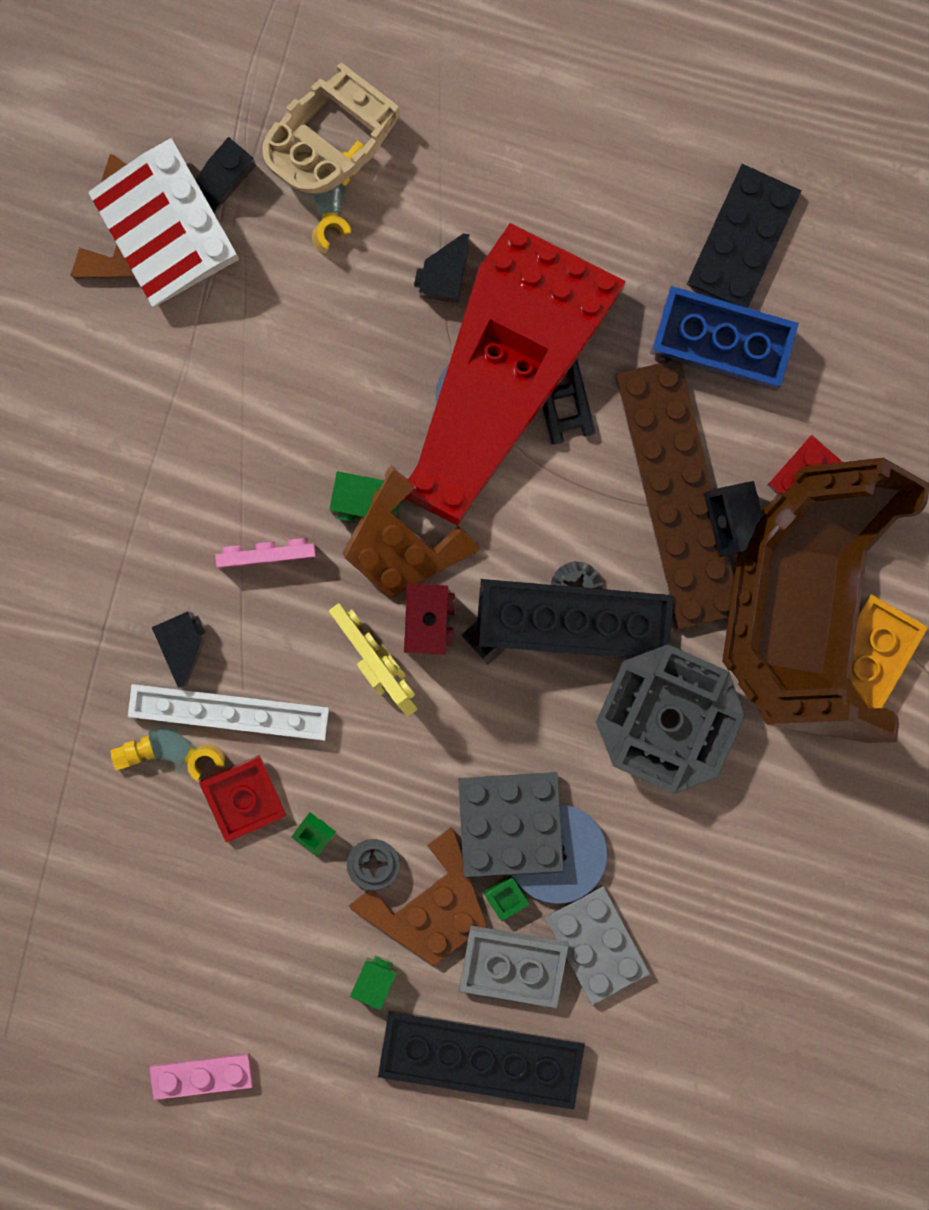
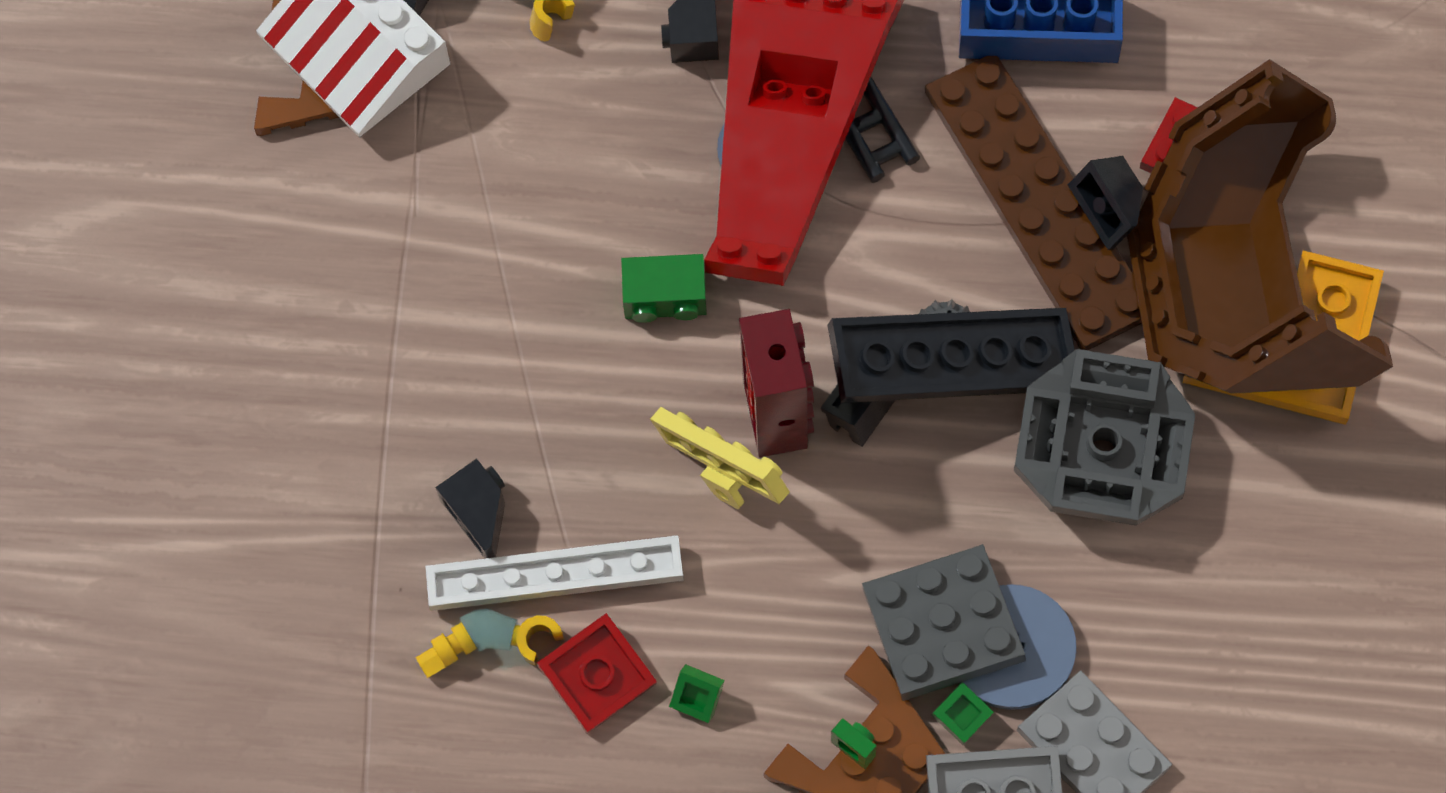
camera: 10 degrees left, 20 degrees down
bright pink plate [215,538,317,569] -> none
dark orange wing [342,465,481,597] -> none
dark grey gear [347,839,400,892] -> none
none -> green plate [831,718,877,769]

